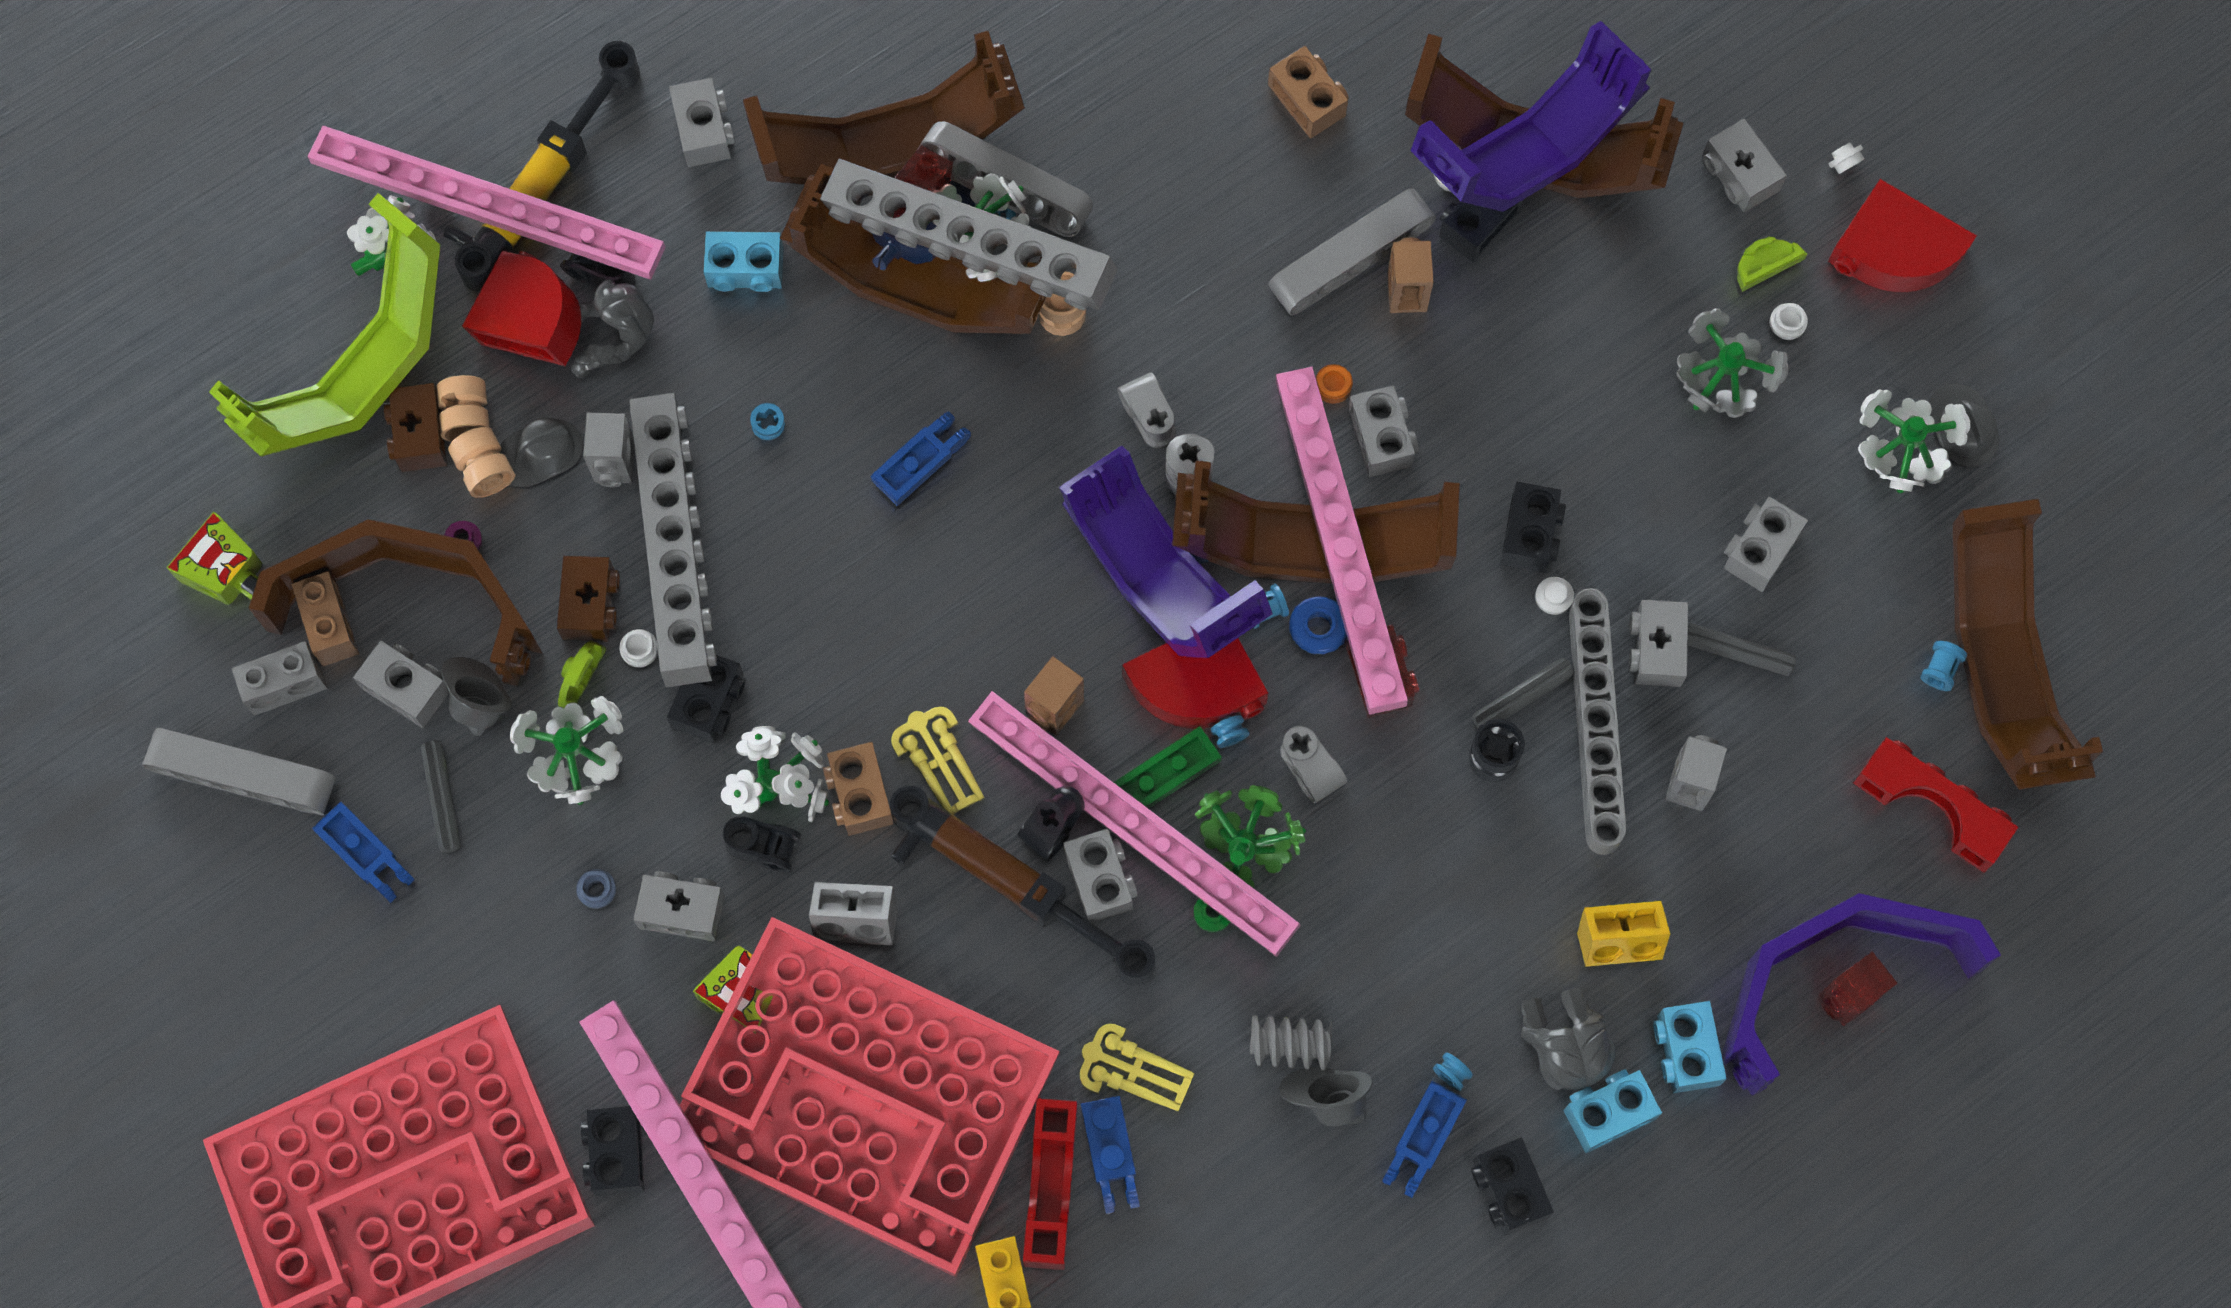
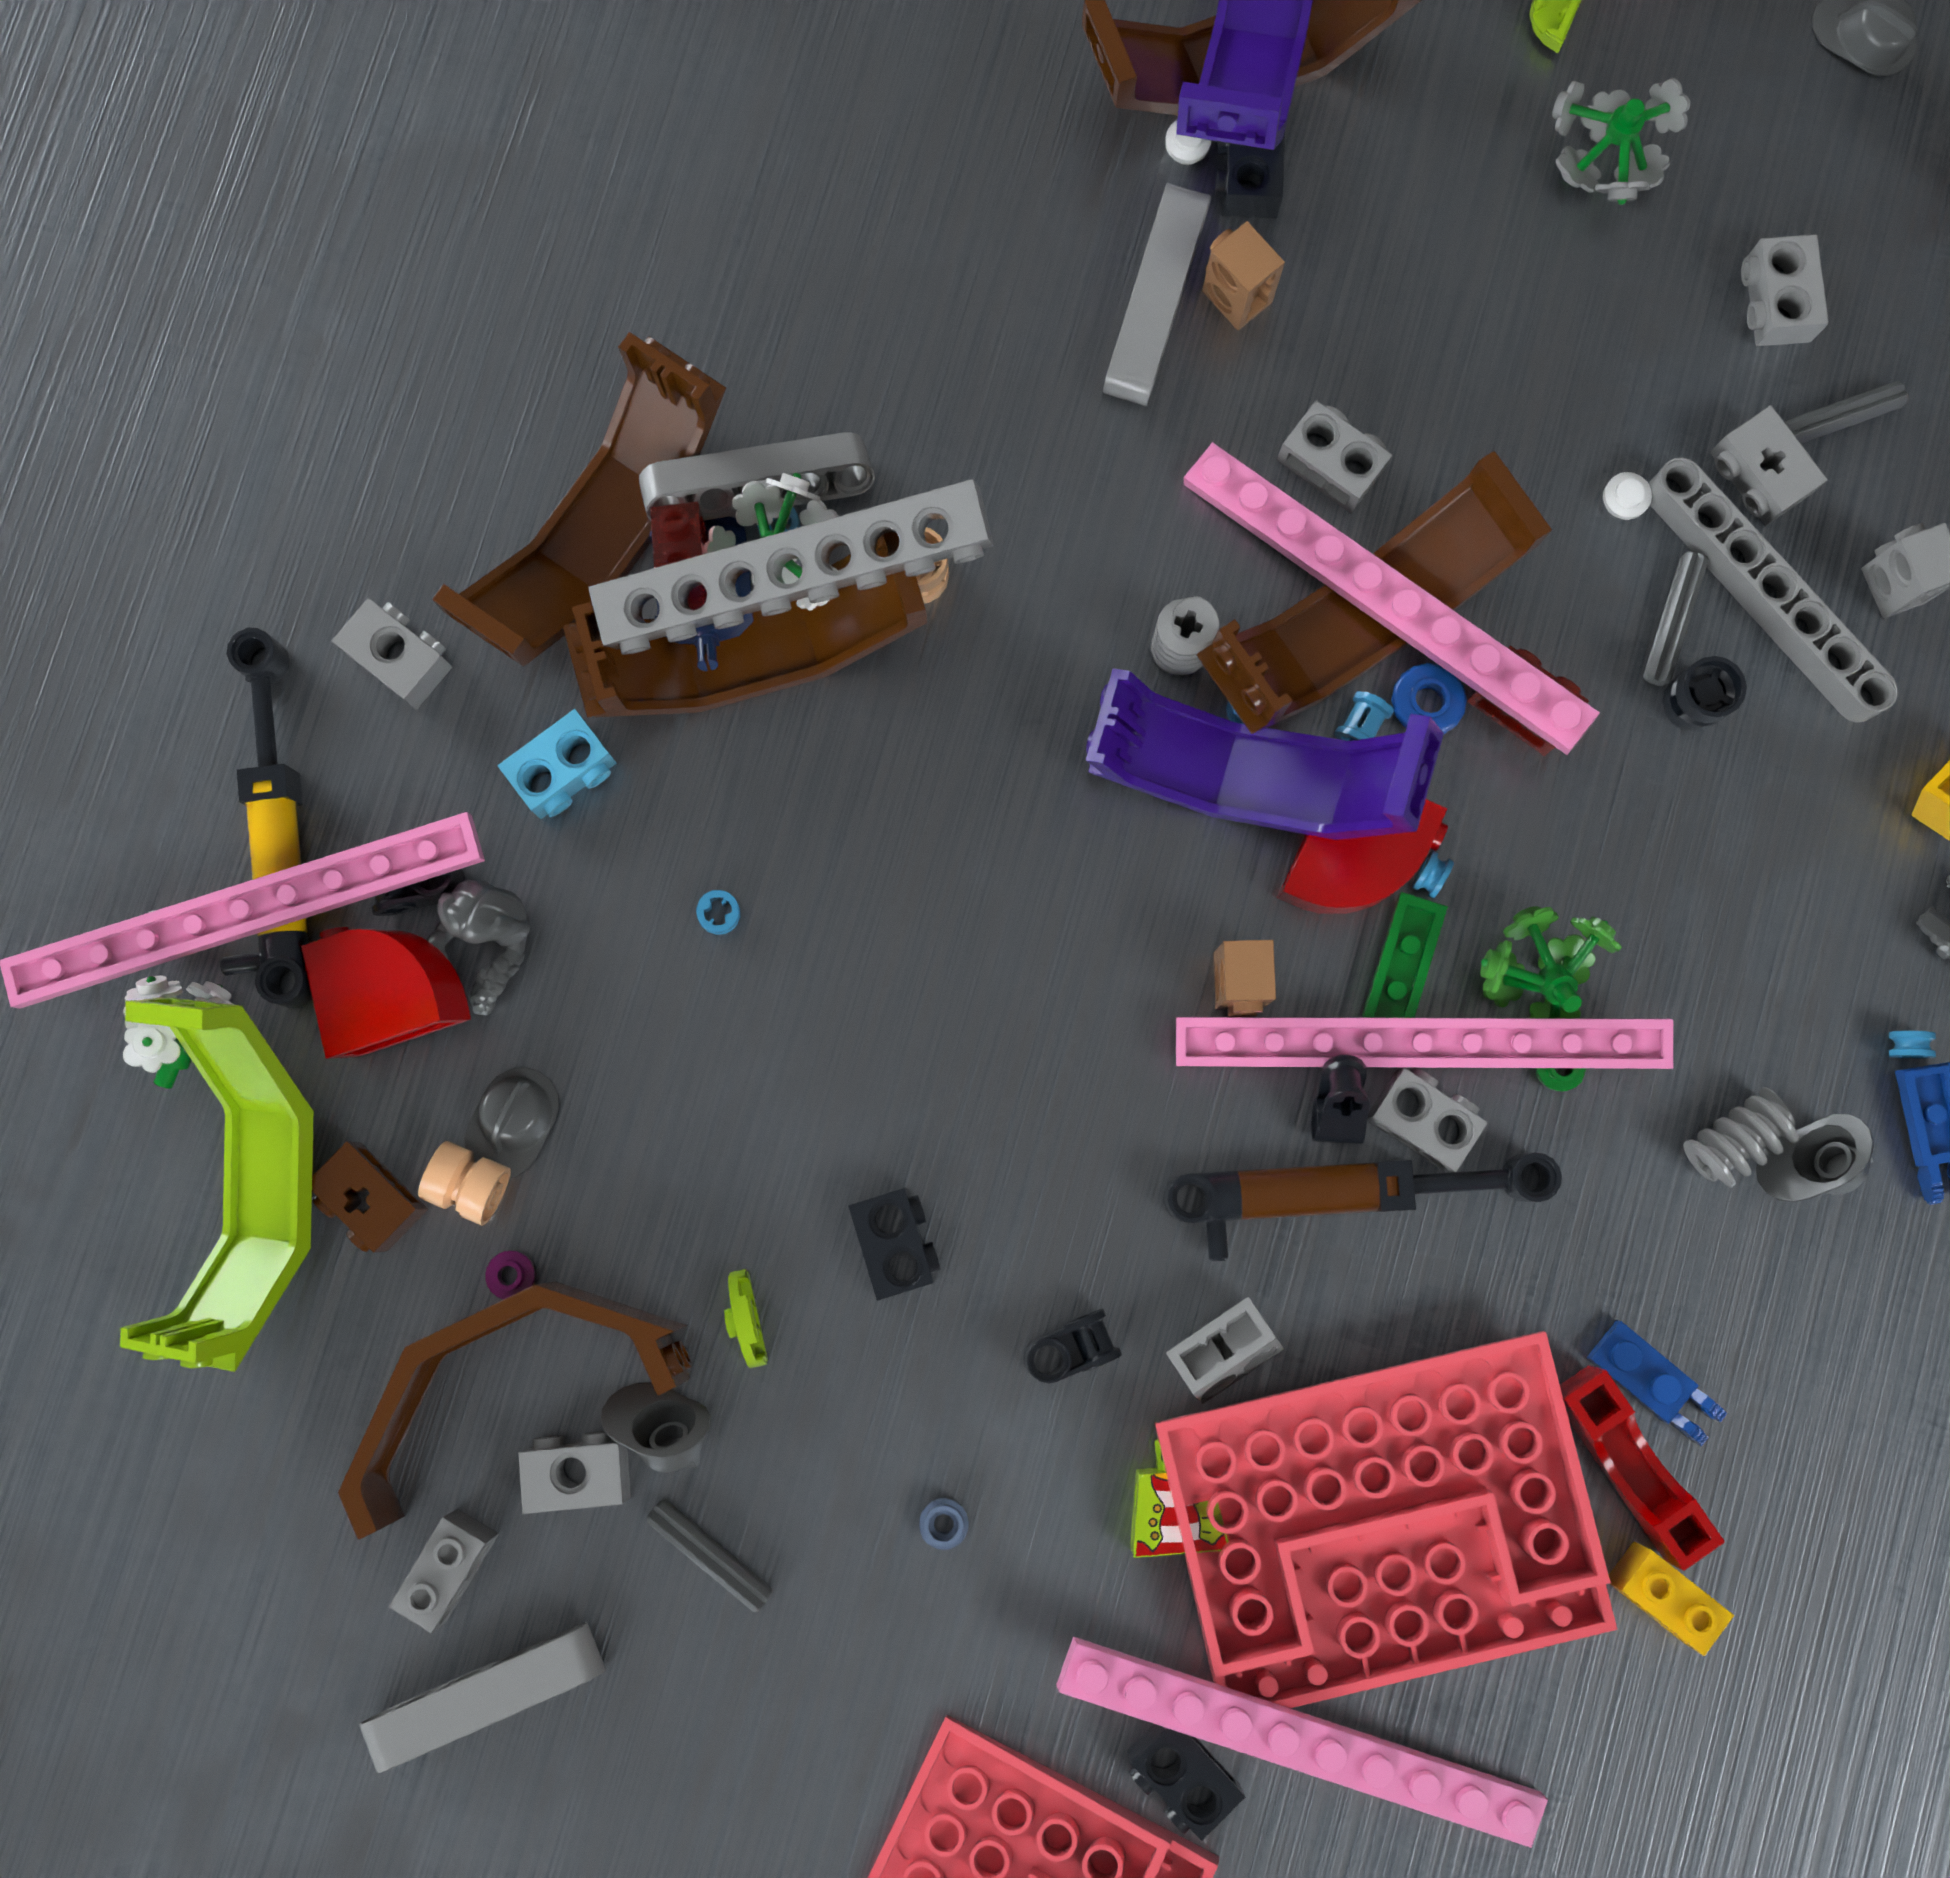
camera: 35 degrees left, 10 degrees up
torso [166,511,263,605] -> none
medium nougat brick [291,571,360,666] -> none
blue hinge [312,801,415,903] -> none
light nougat wheel [436,375,490,442] -> none
white plant [510,696,623,805] -> none
reddish brown brick [557,556,620,642] -> none
light grey brick [583,413,635,487] -> none
white plate [619,629,658,668] -> none
light grey brick [629,393,717,688] -> none
light grey brick [633,871,725,942] -> none
white plant [721,726,829,823] -> none
medium nougat brick [822,742,894,836] -> none
blue hinge [870,411,972,506] -> none
light yellow piece [891,707,985,815] -> none
light yellow piece [1080,1024,1195,1112] -> none
light grey piece [1117,372,1176,449] -> none
medium nougat brick [1268,46,1349,139] -> none
light grey piece [1281,726,1347,804] -> none
orange tile [1316,364,1353,404] -> none
black brick [1500,481,1566,573] -> none
white plate [1769,303,1808,340] -> none
white plant [1858,389,1970,494] -> none

